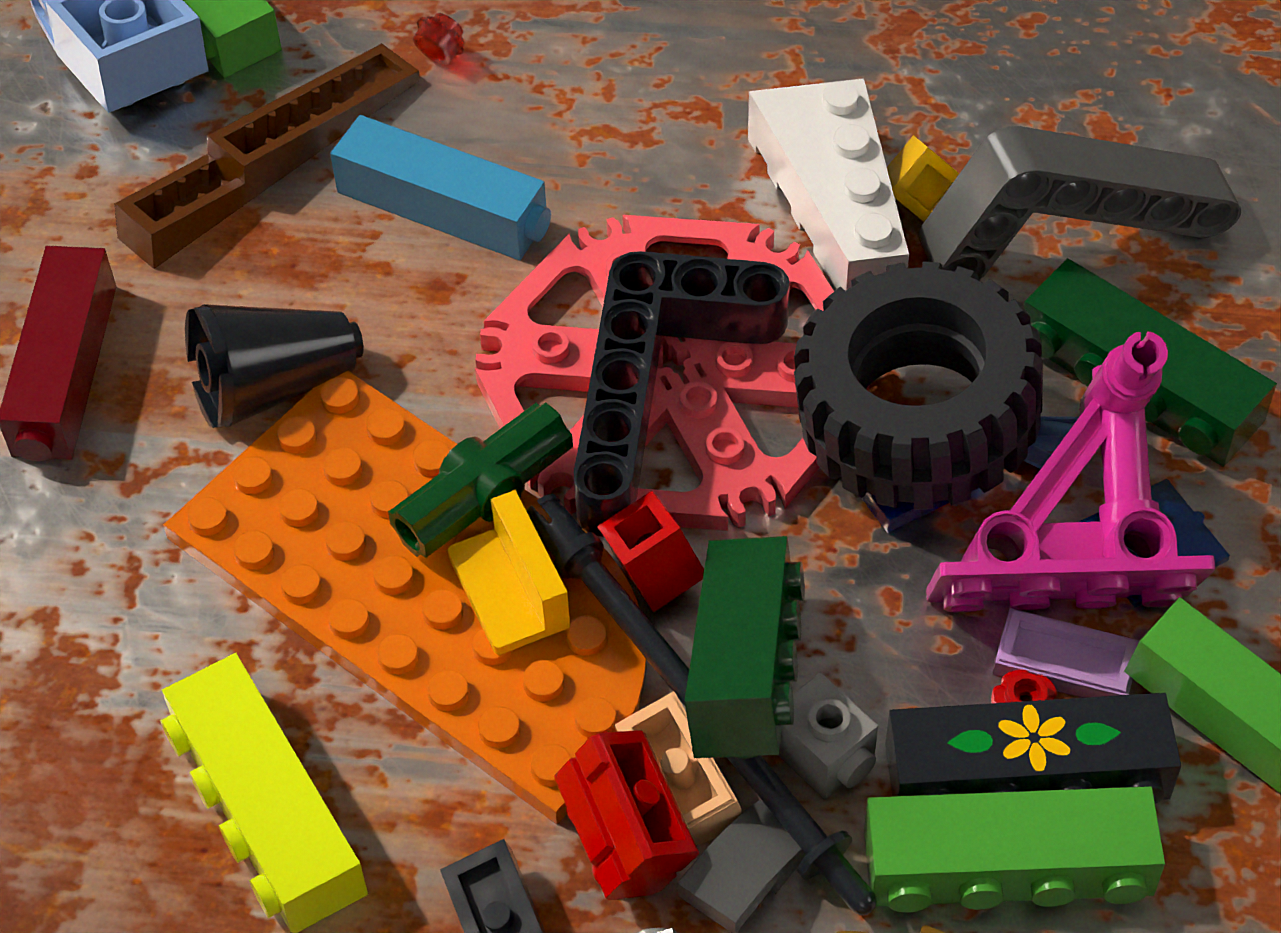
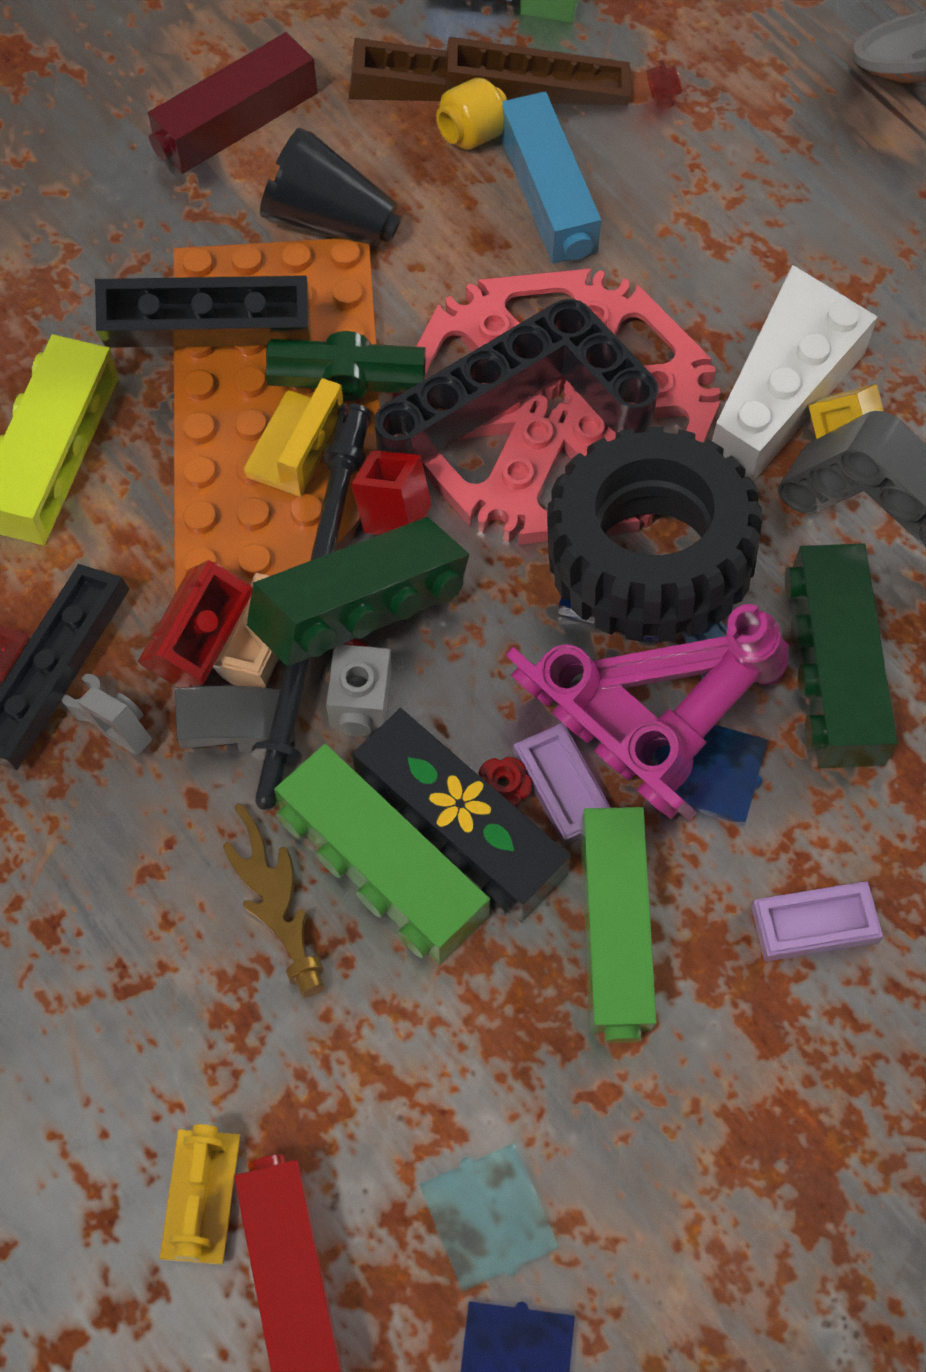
camera: 45 degrees right, 10 degrees up
none -> black brick [95,276,311,348]
none -> yellow head [436,77,507,150]

